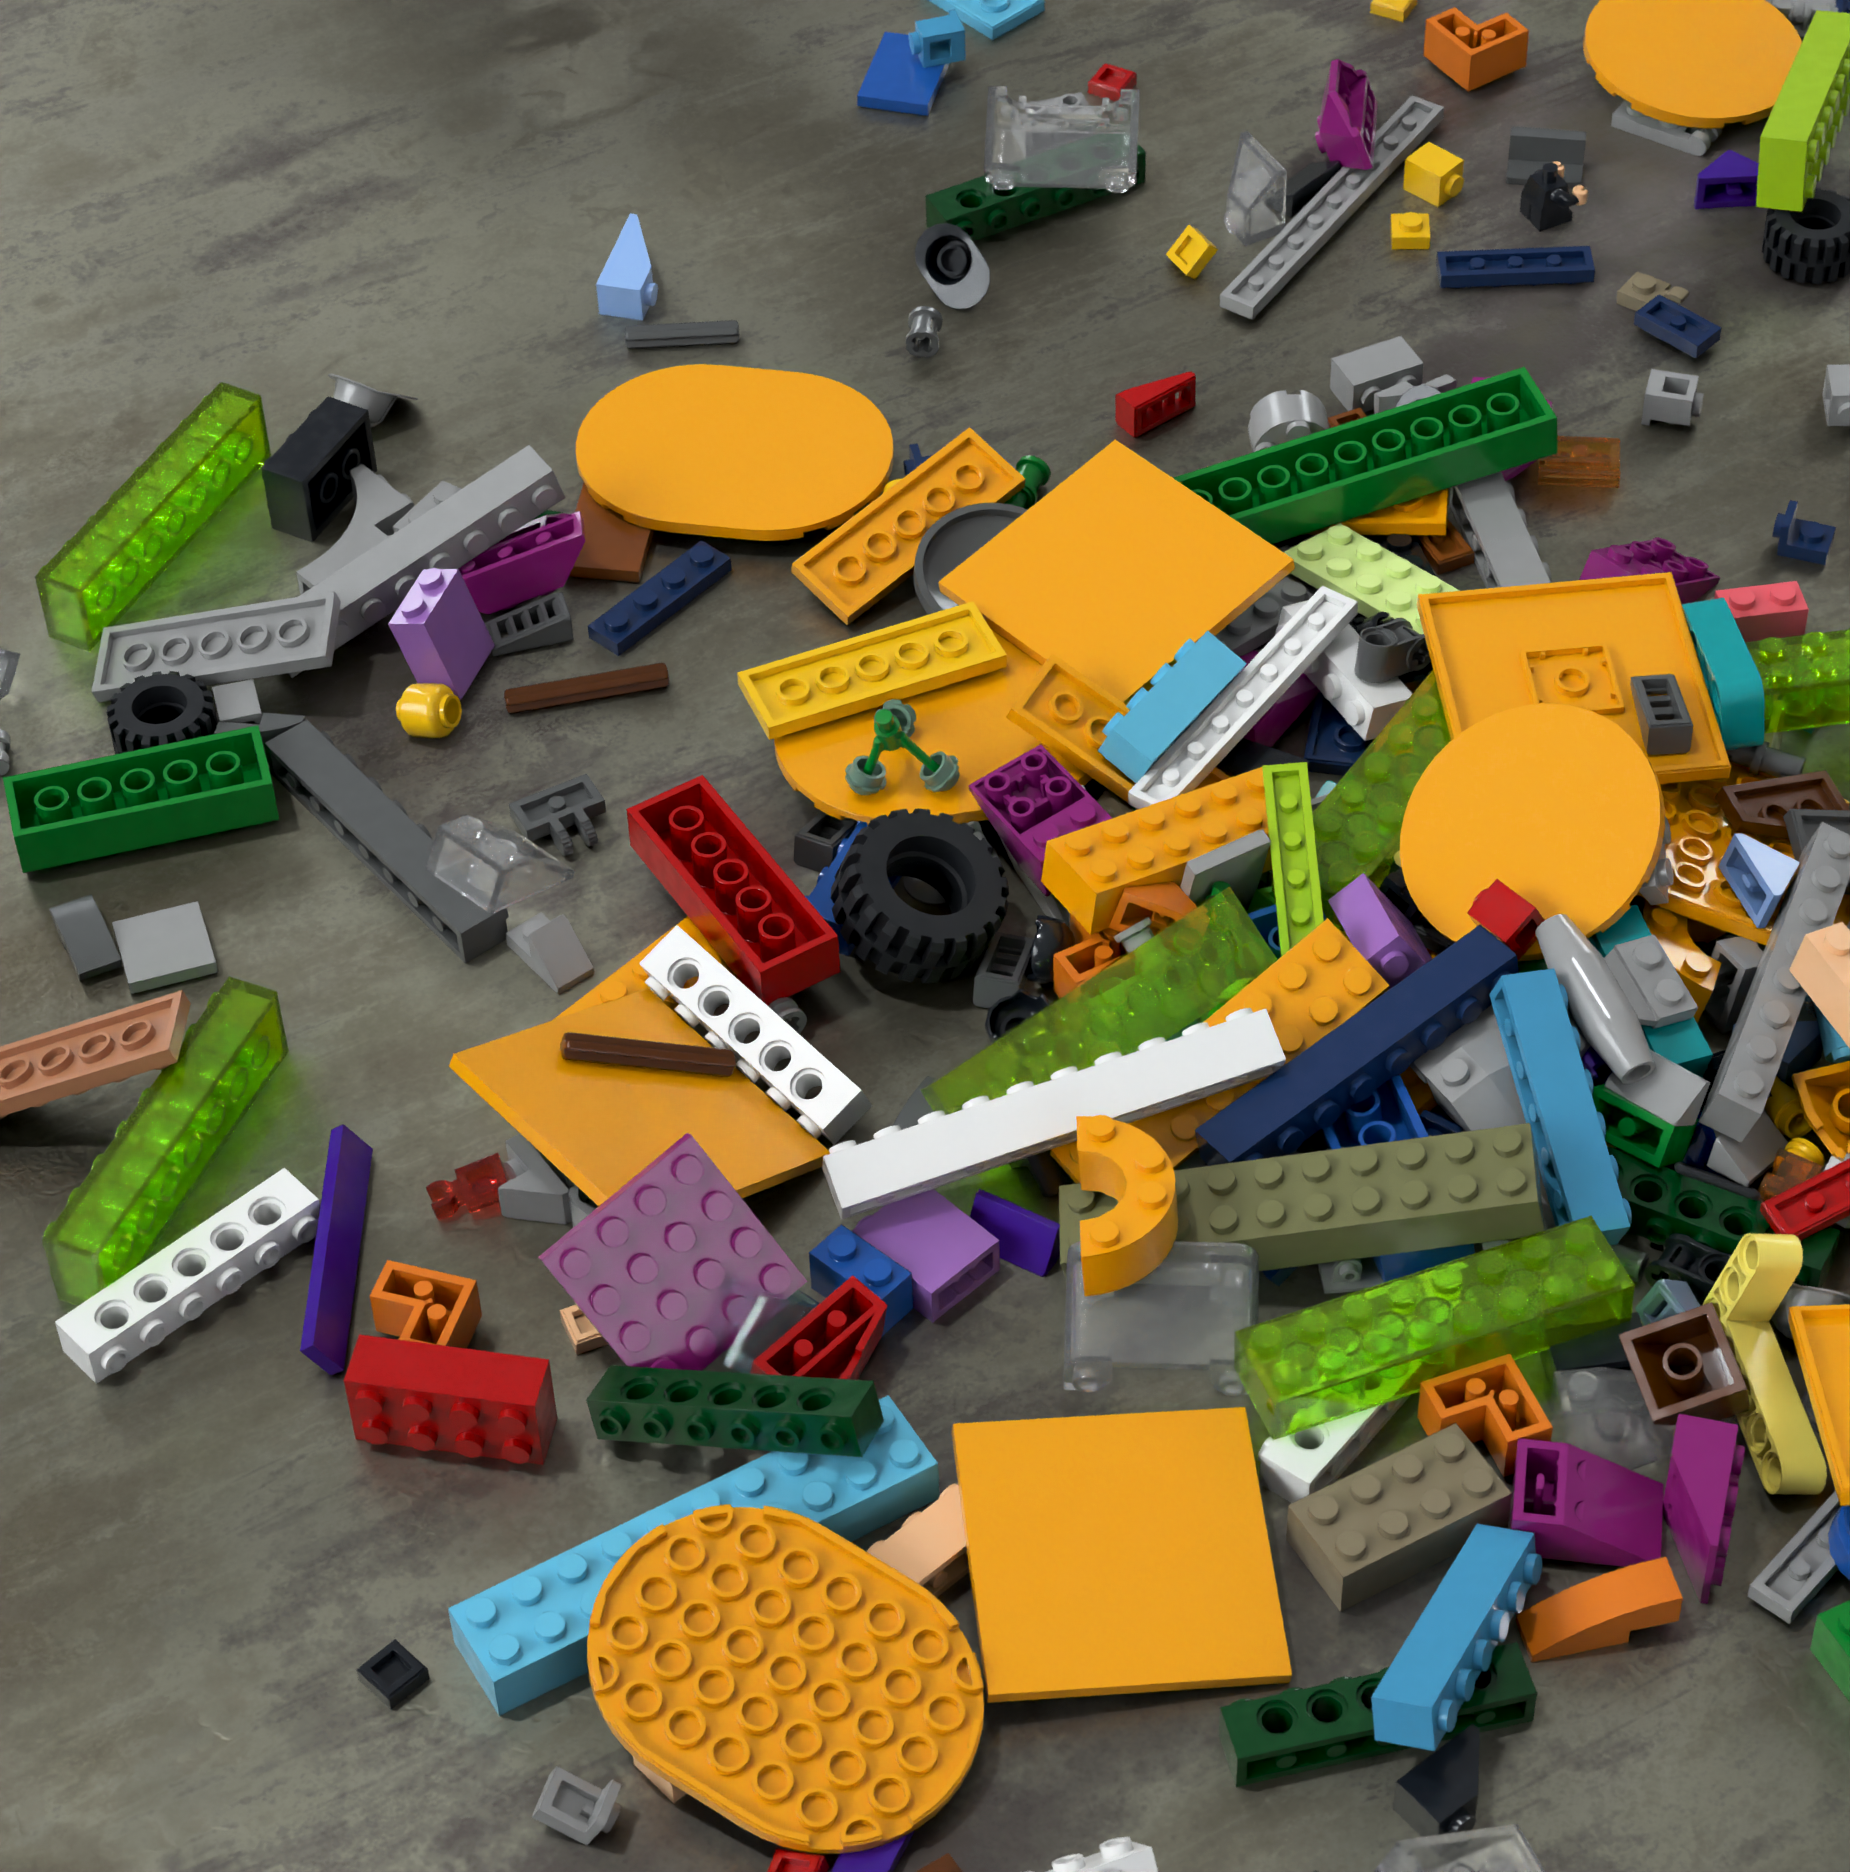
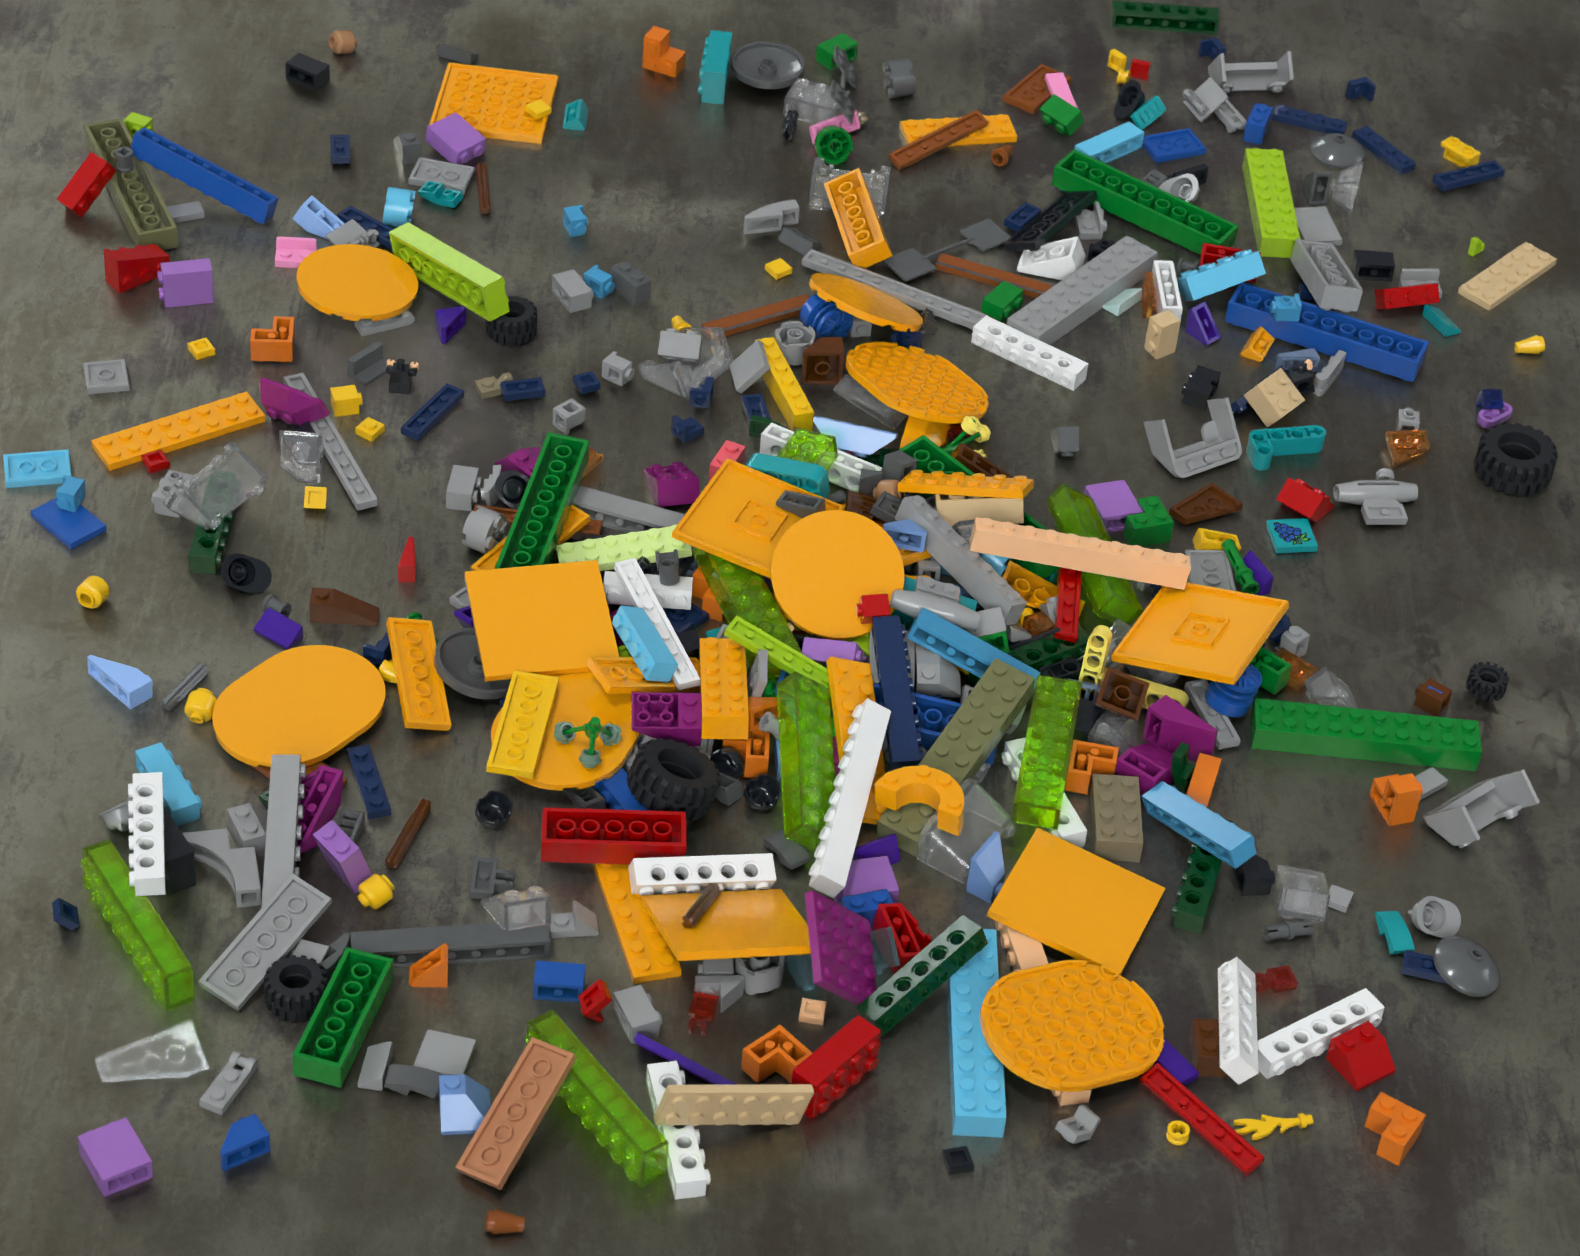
camera: 65 degrees left, 5 degrees down
none -> dark blue plate [52,898,79,931]
none -> yellow head [76,575,110,609]
none -> light orange plate [91,391,266,471]
none -> white brick [128,772,166,896]
none -> medium azure brick [135,742,202,826]
none -> yellow head [184,688,217,724]
none -> dark purple slope [254,608,303,650]
none -> reddish brown slope [310,587,379,626]
none -> light grey slope [357,1041,393,1091]
none -> orange slope [409,943,448,987]
none -> medium blue slope [439,1074,491,1135]
none -> black hair [475,790,513,828]
none -> blue brick [533,961,586,1003]
none -> dark blue plate [573,371,601,394]
none -> red bracket [578,979,613,1023]
none -> light grey brick [612,985,662,1044]
none -> tan plate [654,1084,814,1126]
none -> medium blue slope [966,831,1005,904]
none -> dark green slope [1171,742,1196,794]

